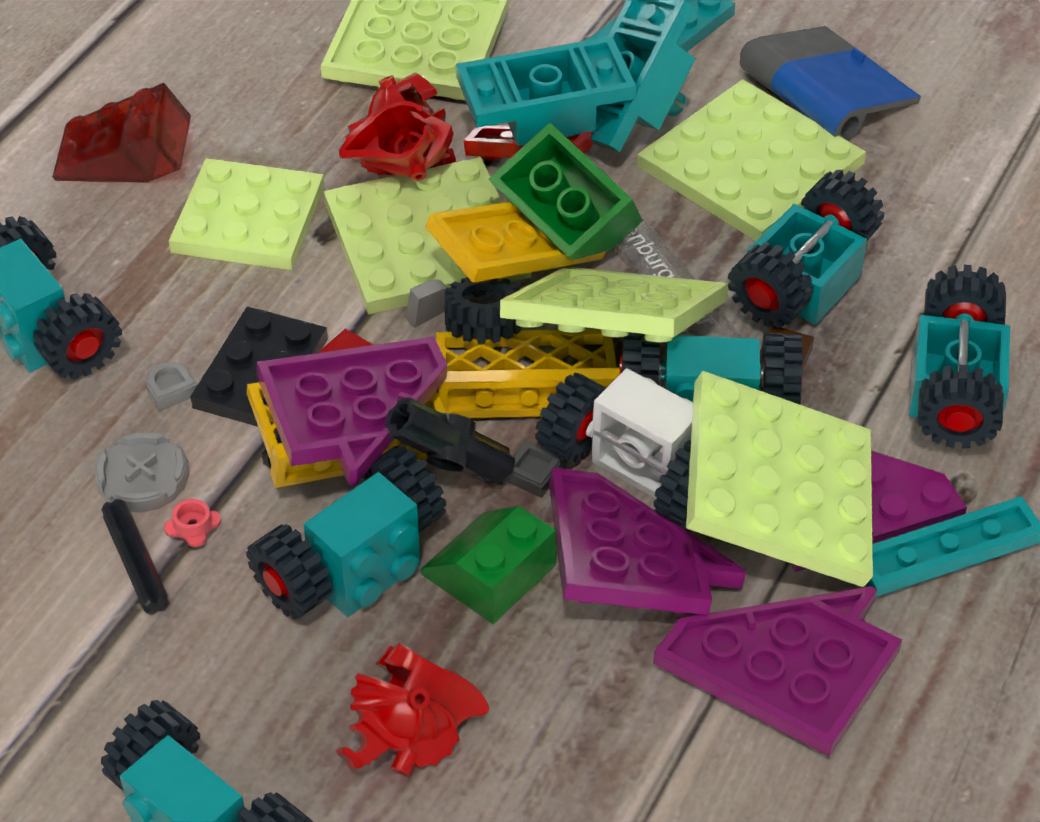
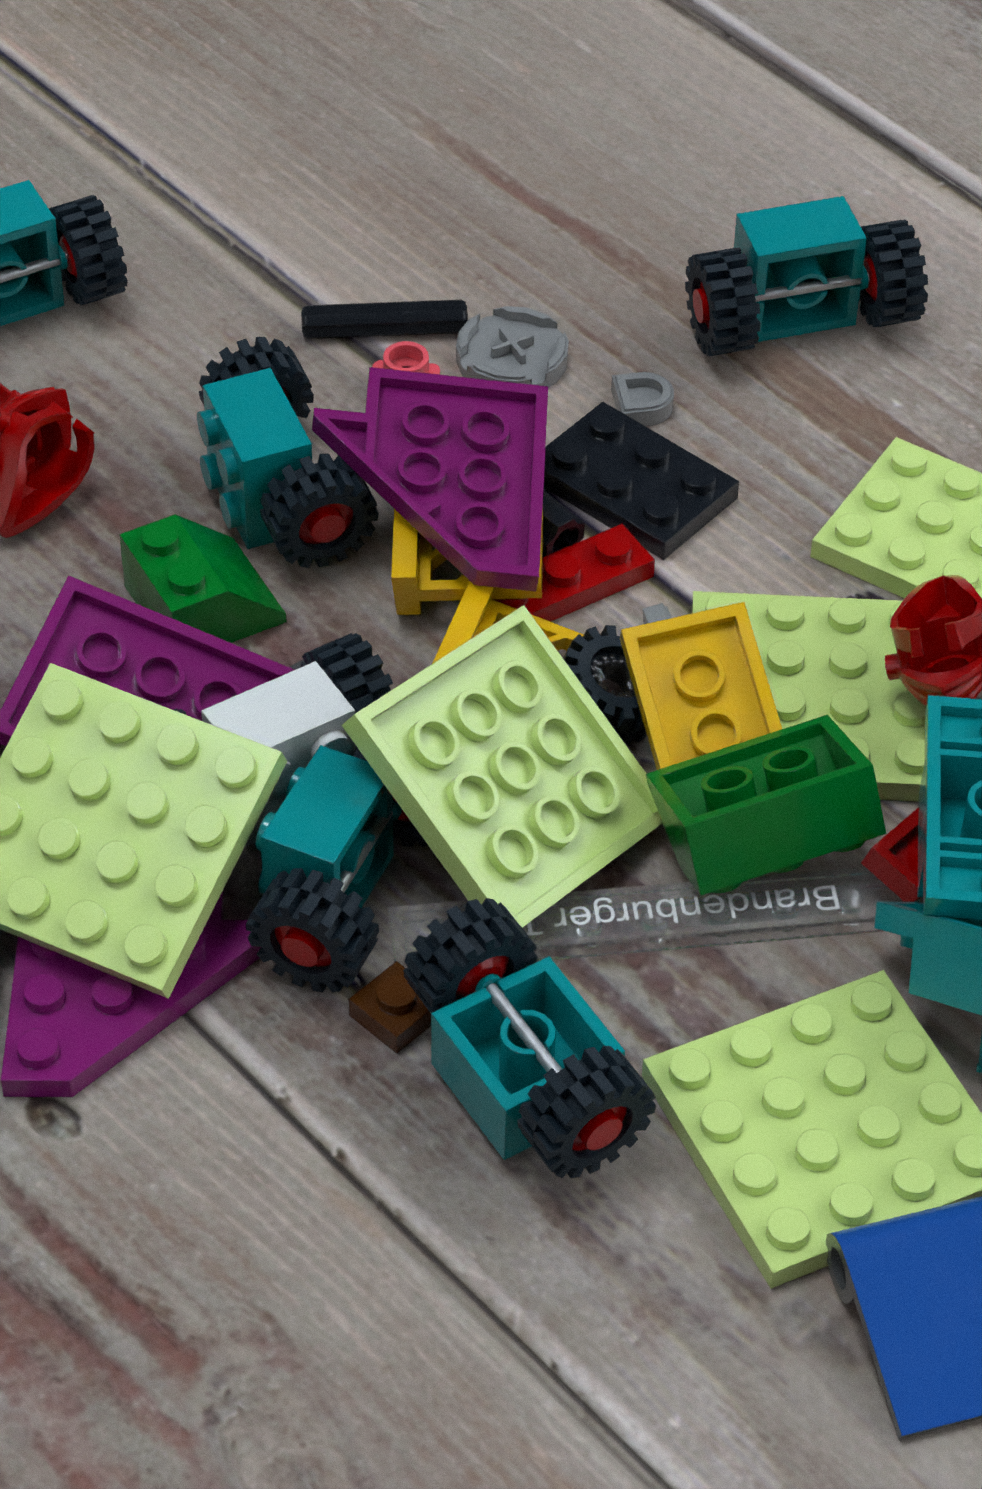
camera: 110 degrees right, 0 degrees up
black piece [385,397,515,486] -> none
brick [909,265,1010,449] -> none

